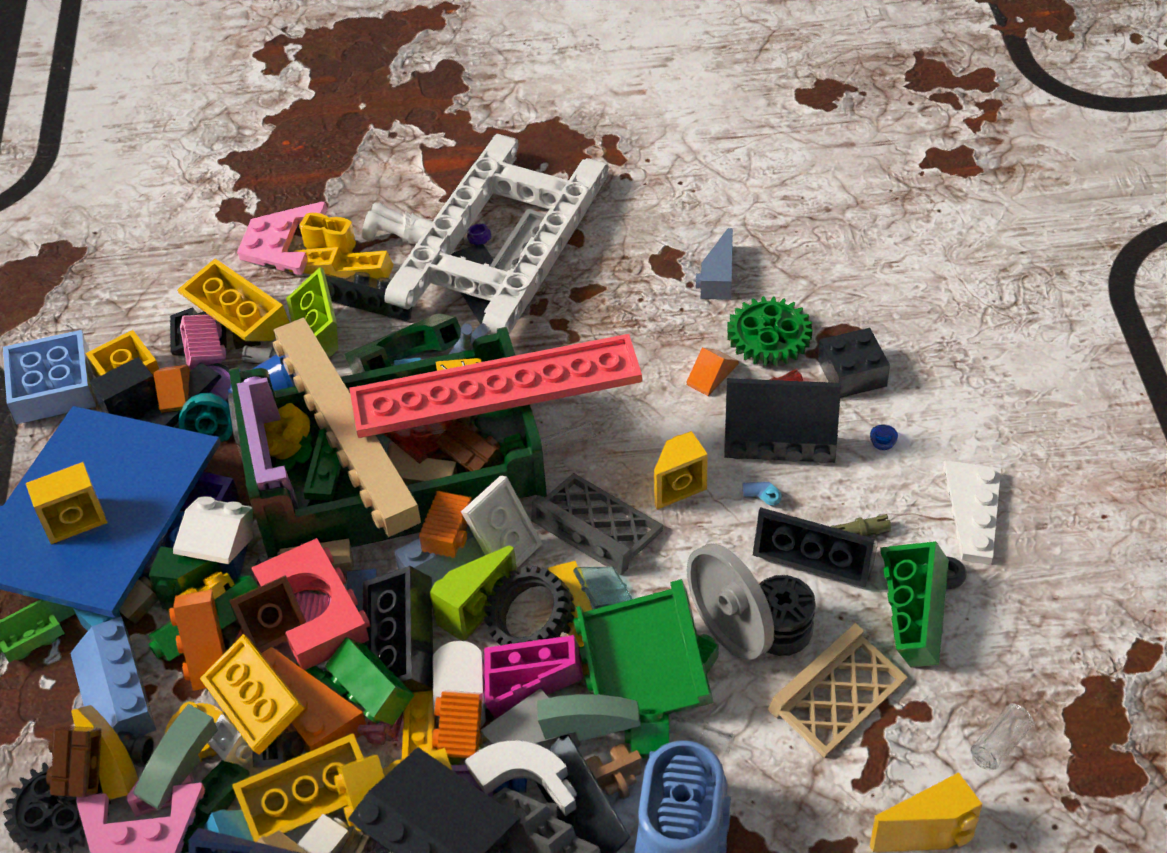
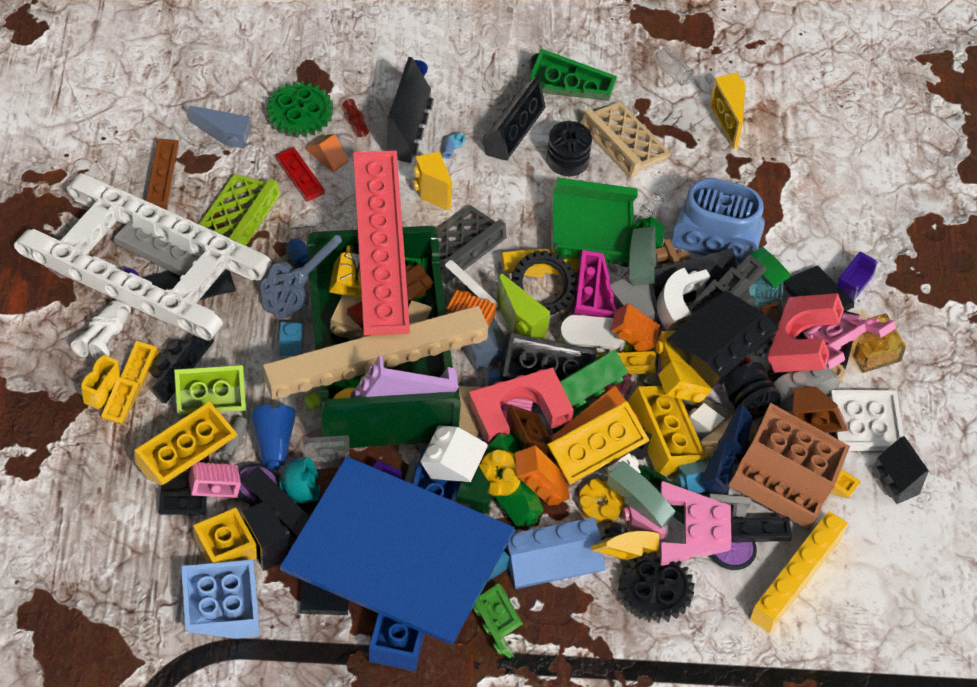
camera: 90 degrees left, 5 degrees up
yellow brick [26,462,107,544] -> none
reddish brown brick [46,726,101,797] -> none
orange slope [153,365,190,413] -> none
bright pink wing [237,202,327,275] -> none
dark green arch [345,313,461,374] -> none
clear light blue piece [573,567,632,609] -> none
light grey dish [687,543,774,660] -> none
black brick [818,328,890,398] -> none
olive pin [830,514,891,537] -> none
white wing [943,460,1001,565] -> none
none -> dark orange plate [146,138,179,210]
none -> lime fence [199,173,280,246]
none -> red tile [276,147,325,202]

